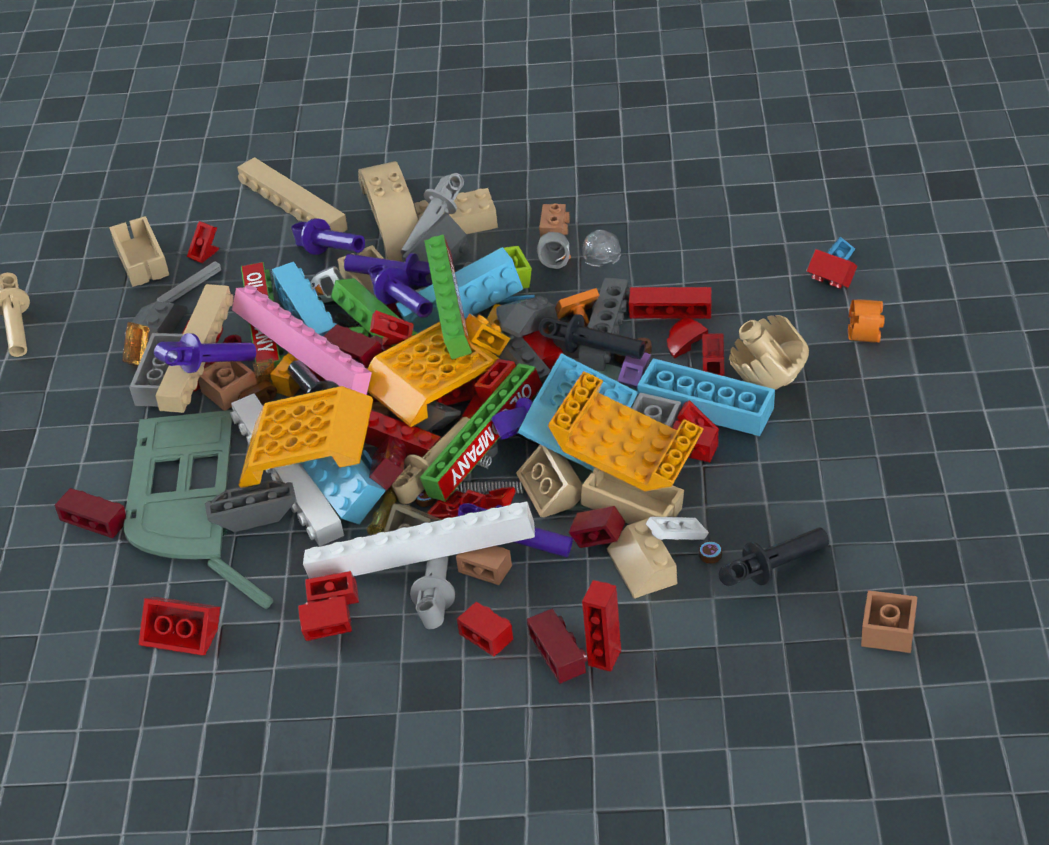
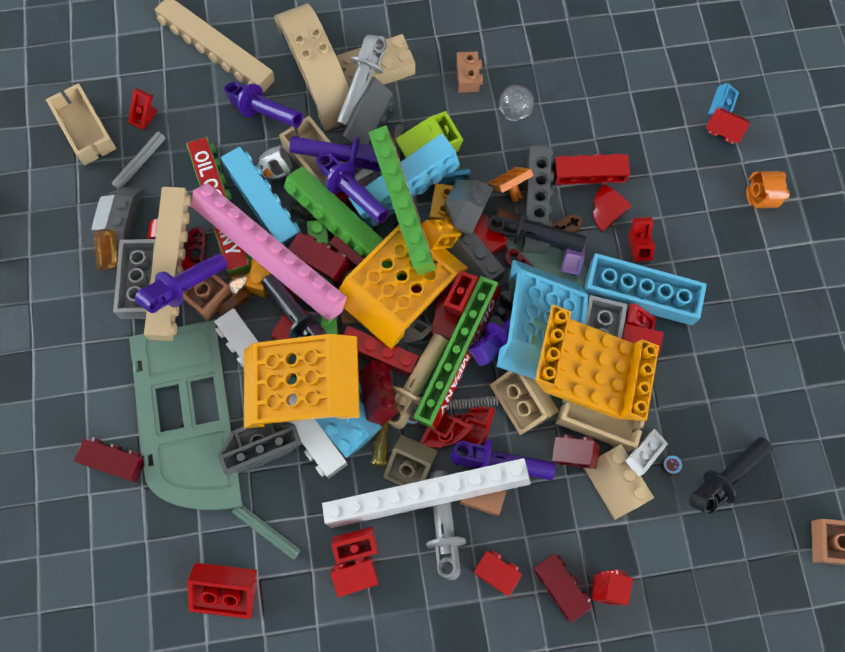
camera: 15 degrees left, 30 degrees up
red slope [370,310,414,345] -> none
light grey piece [537,231,571,269] -> none
tan piece [729,315,809,390] -> none

